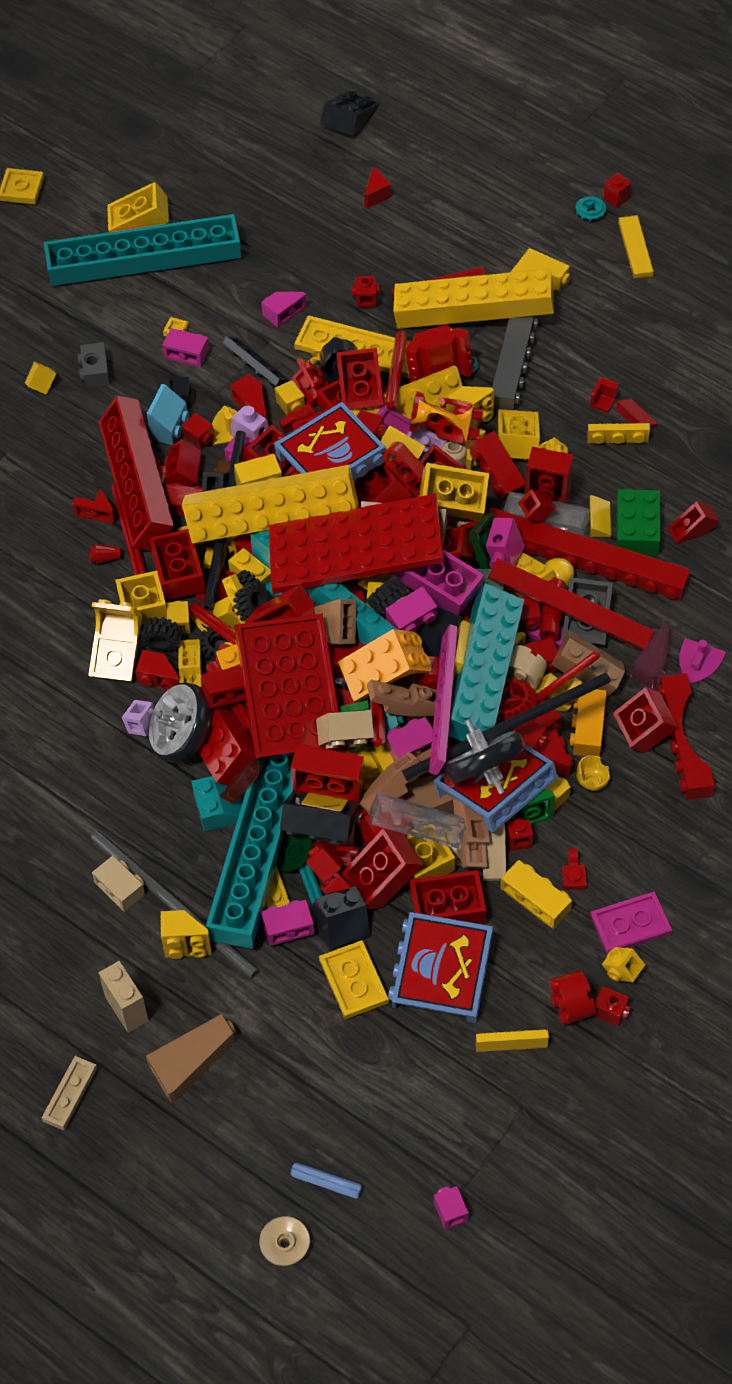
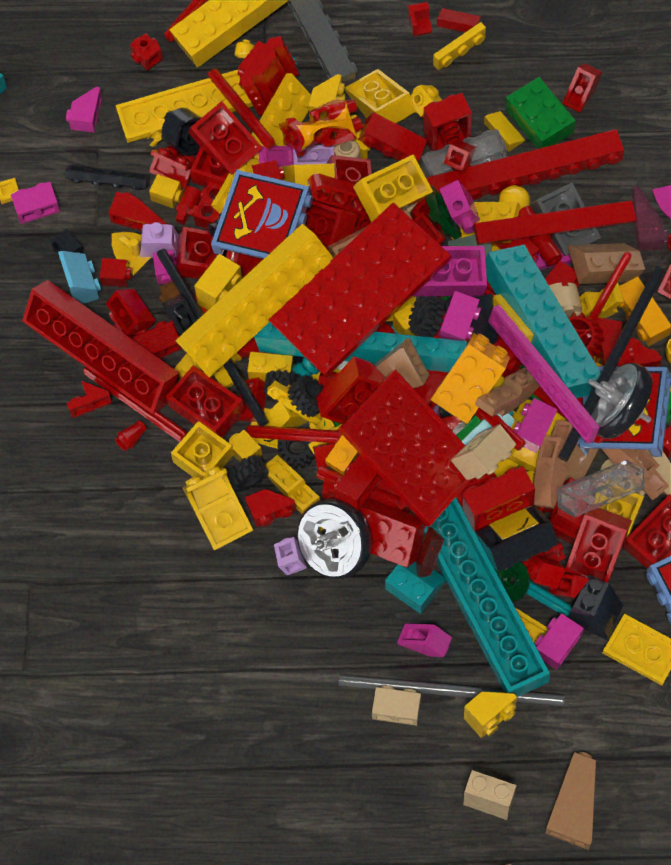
camera: 35 degrees left, 10 degrees up
none -> dark pink slope [397,624,452,657]

